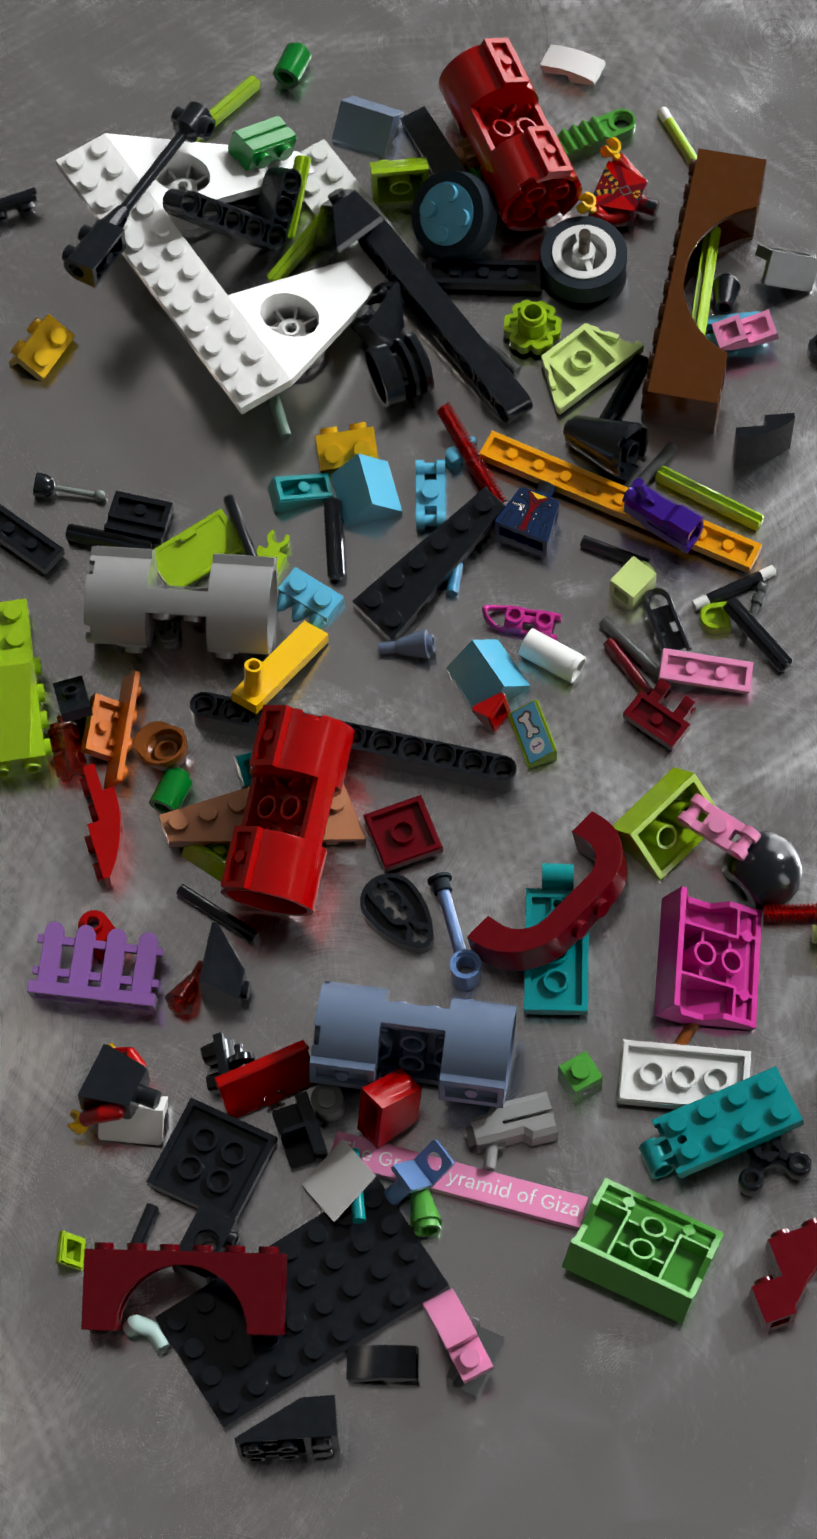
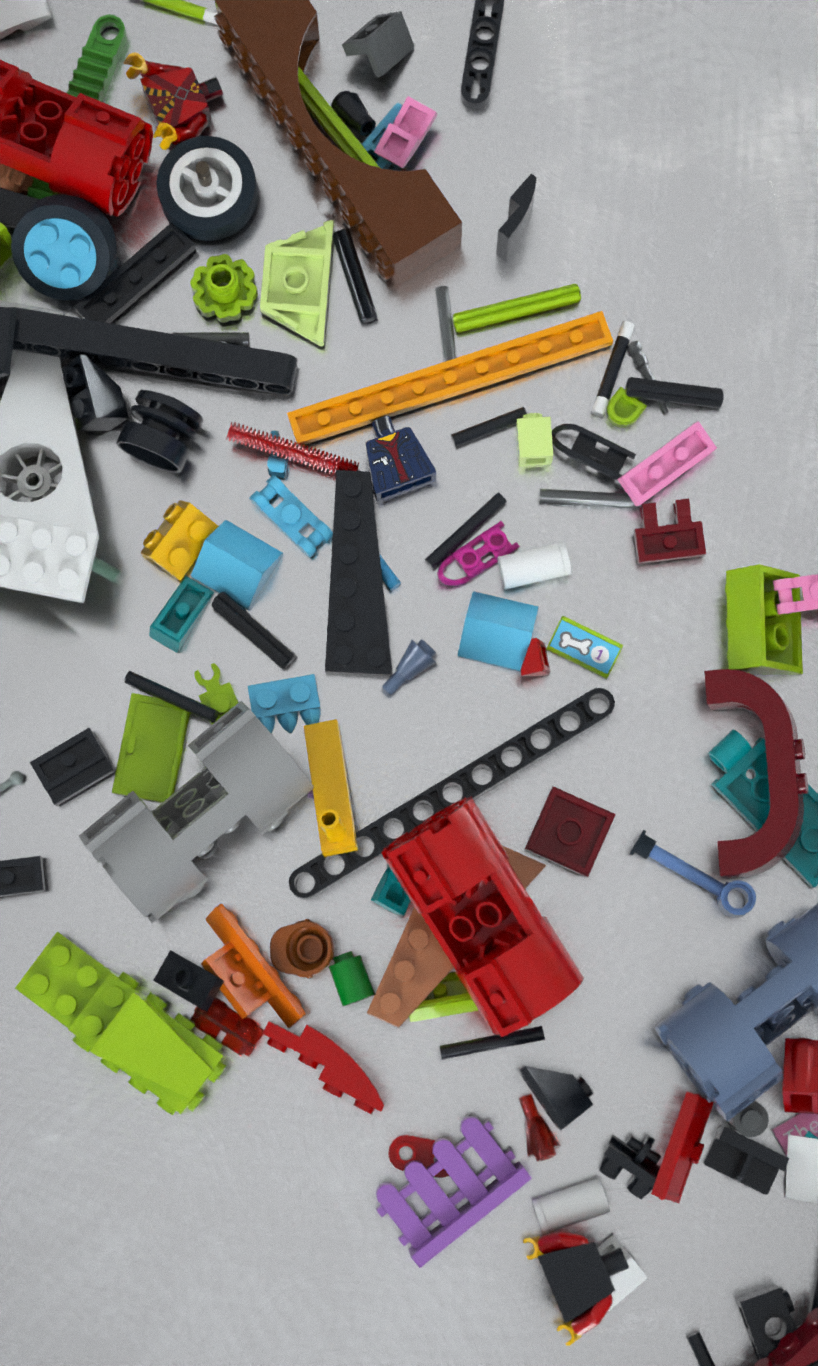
camera: 45 degrees left, 15 degrees up
black axle [65,523,153,549] -> none
black plate [146,1098,278,1222] -> none
black piece [360,873,434,954] -> none
black cone [563,415,648,481] -> none
dark red piece [603,638,653,695] -> none
dark purple piece [622,478,704,553] -> none
none -> black bar [425,492,507,569]
none -> white pin [532,1178,610,1235]

